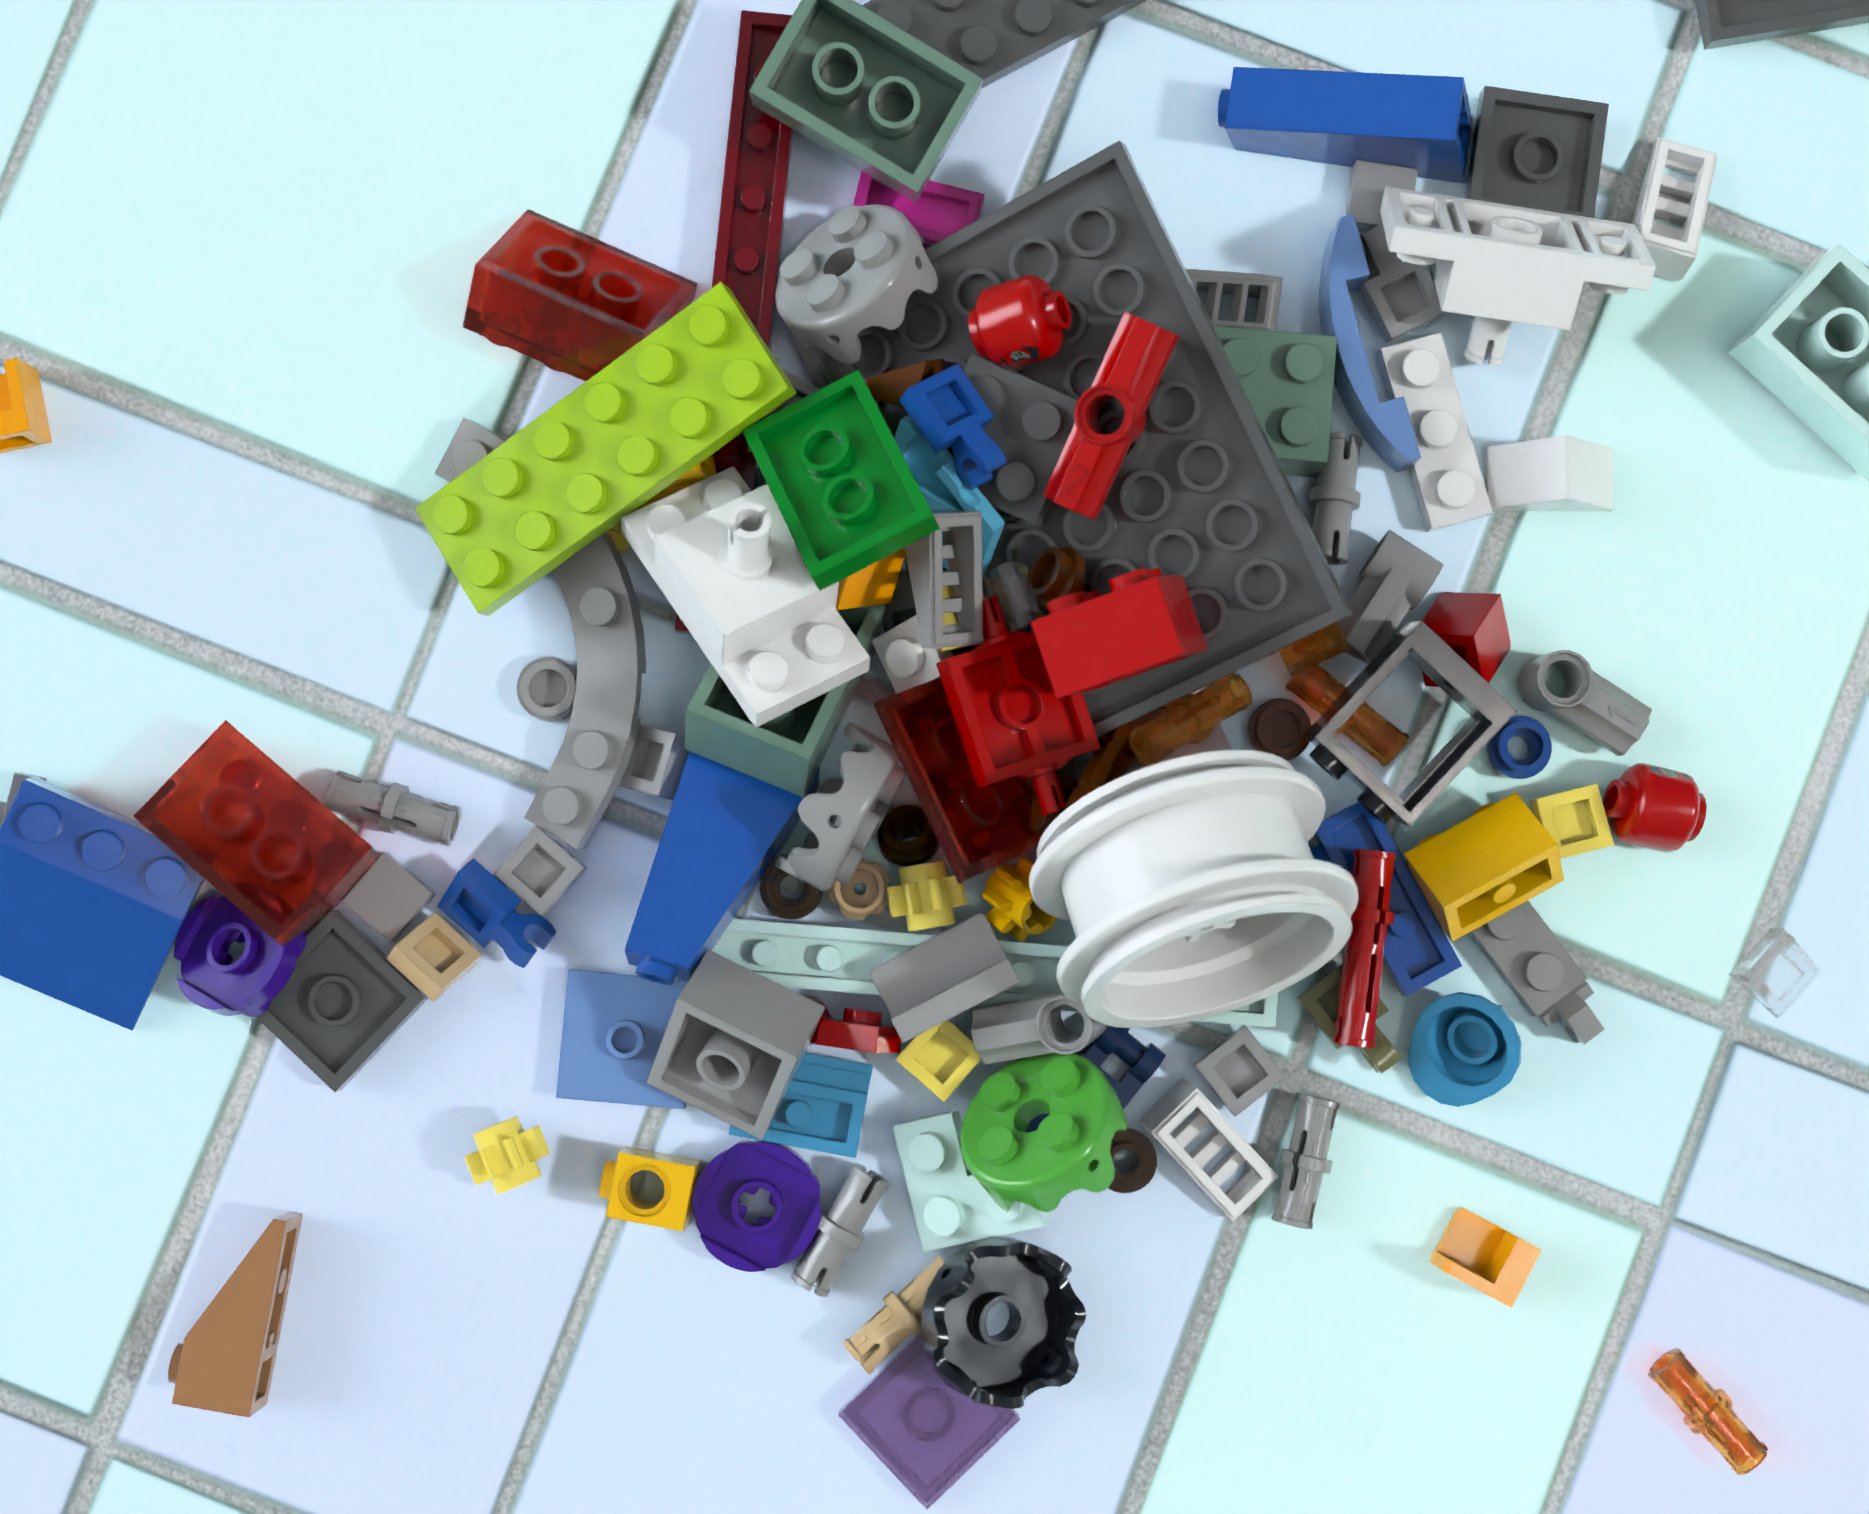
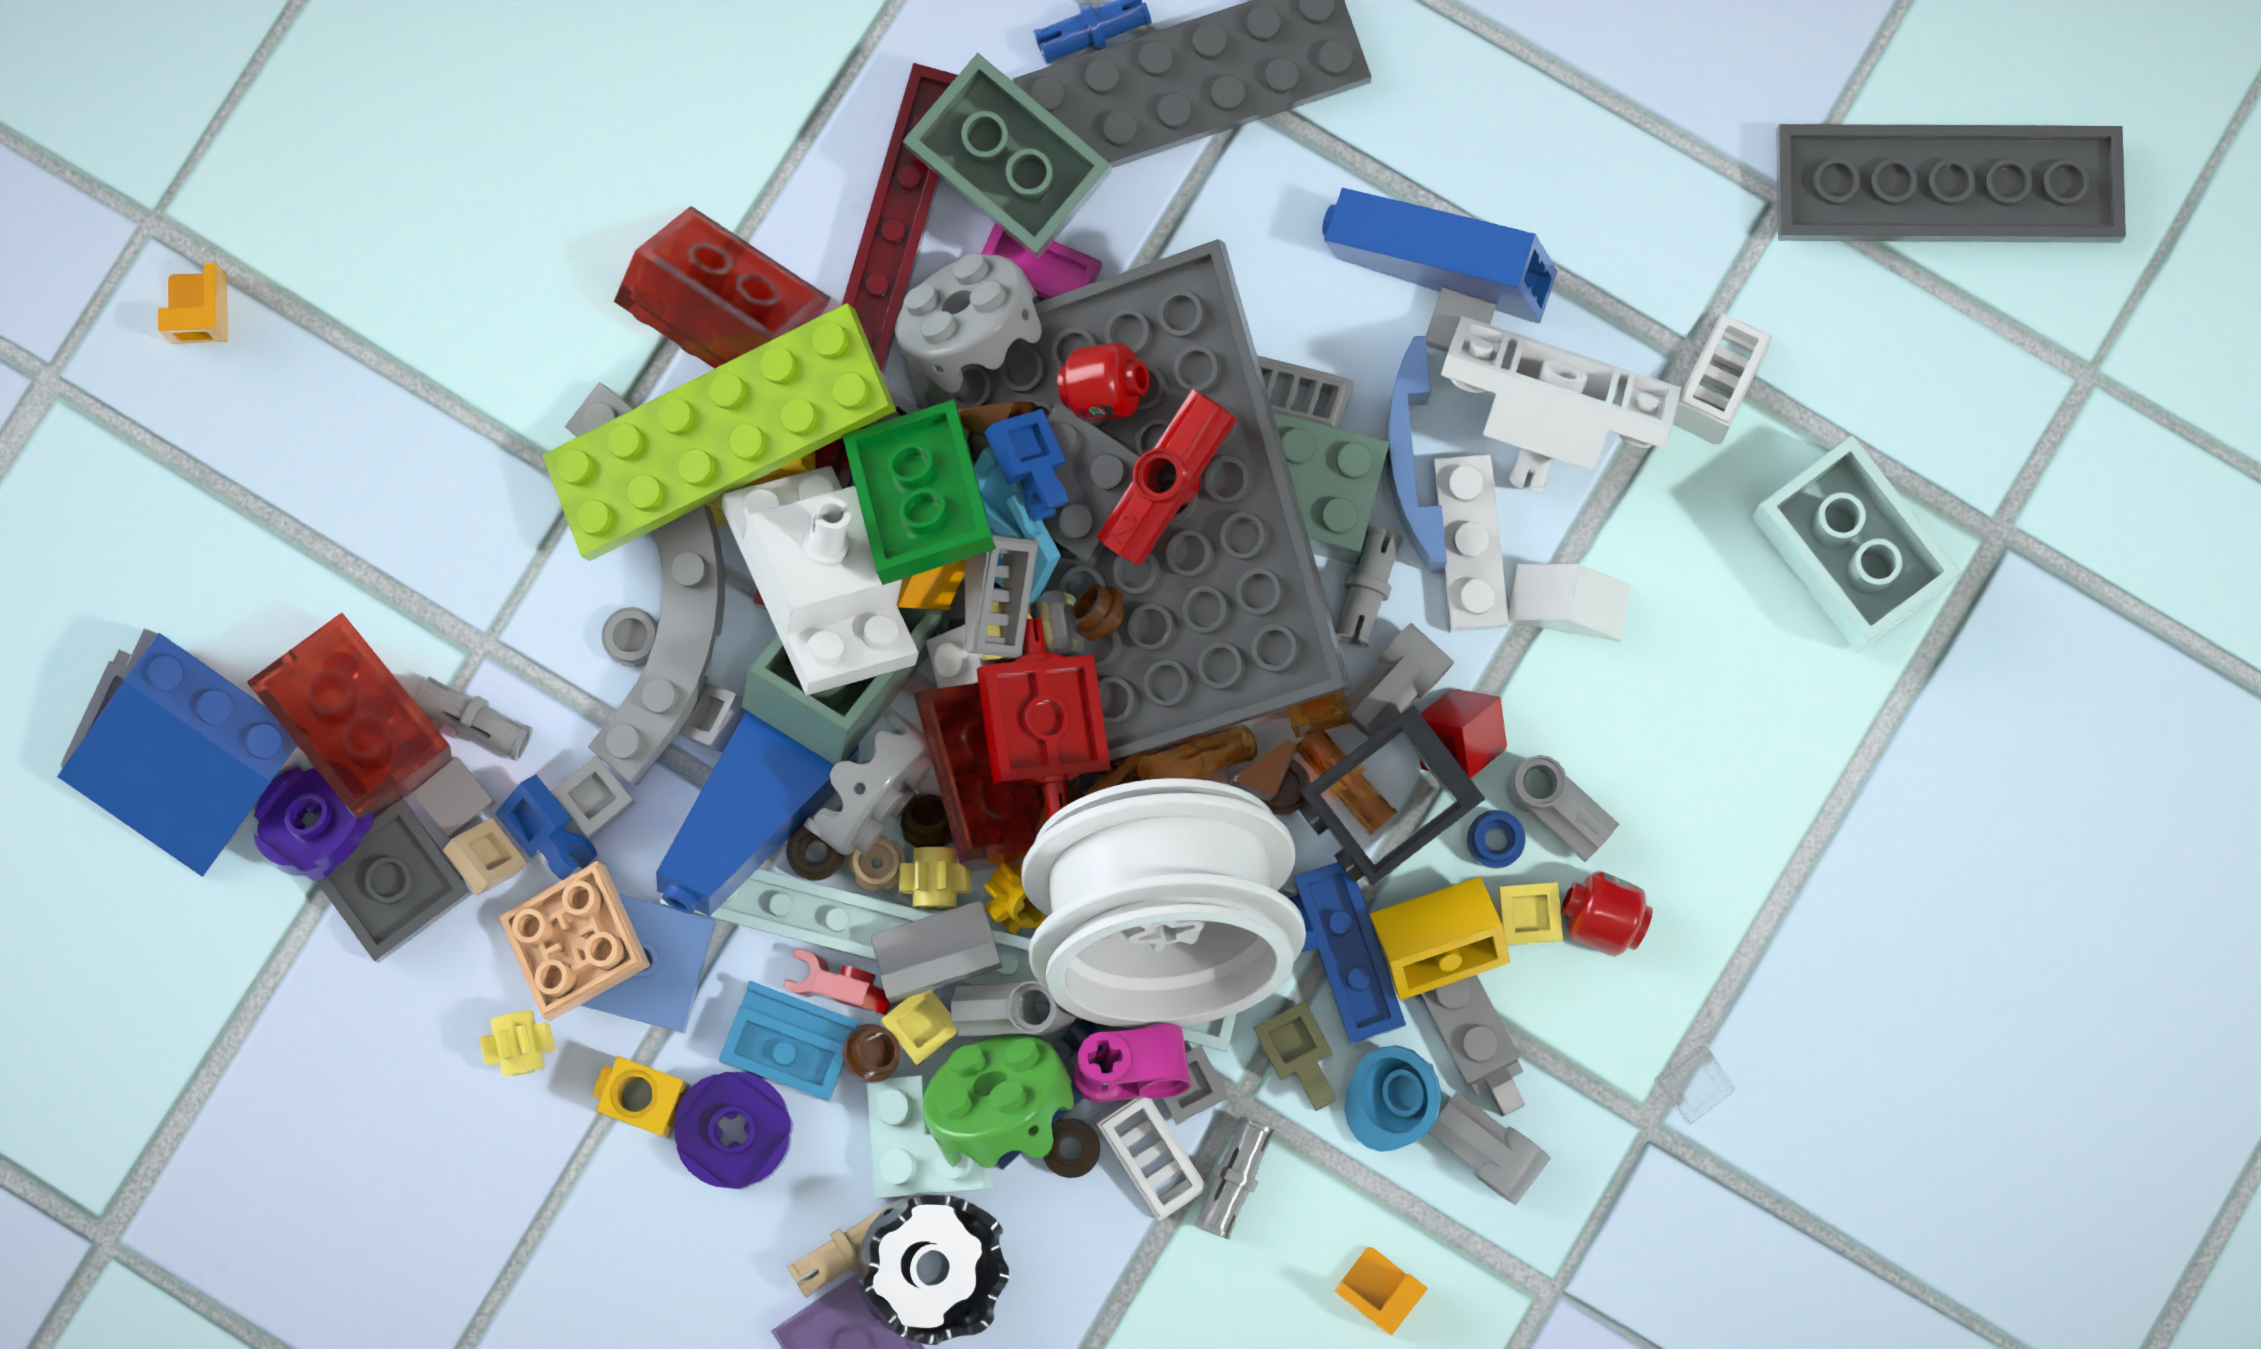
camera: 15 degrees right, 5 degrees down
medium nougat slope [168,1211,303,1418] -> none
light grey slope [646,949,825,1140] -> none
light grey pin [791,1163,890,1297] -> none
red brick [1030,568,1208,699] -> none
red pin [1333,849,1396,1048] -> none
light grey plate [1359,223,1446,343] -> none
dark grey plate [1465,85,1609,218] -> none
none -> light nougat tile [498,861,650,1021]
none -> reddish brown plate [842,1024,900,1083]
none -> dark pink piece [1073,1024,1191,1103]
none -> reddish brown slope [1232,740,1297,804]
none -> light grey piece [1428,1091,1551,1205]

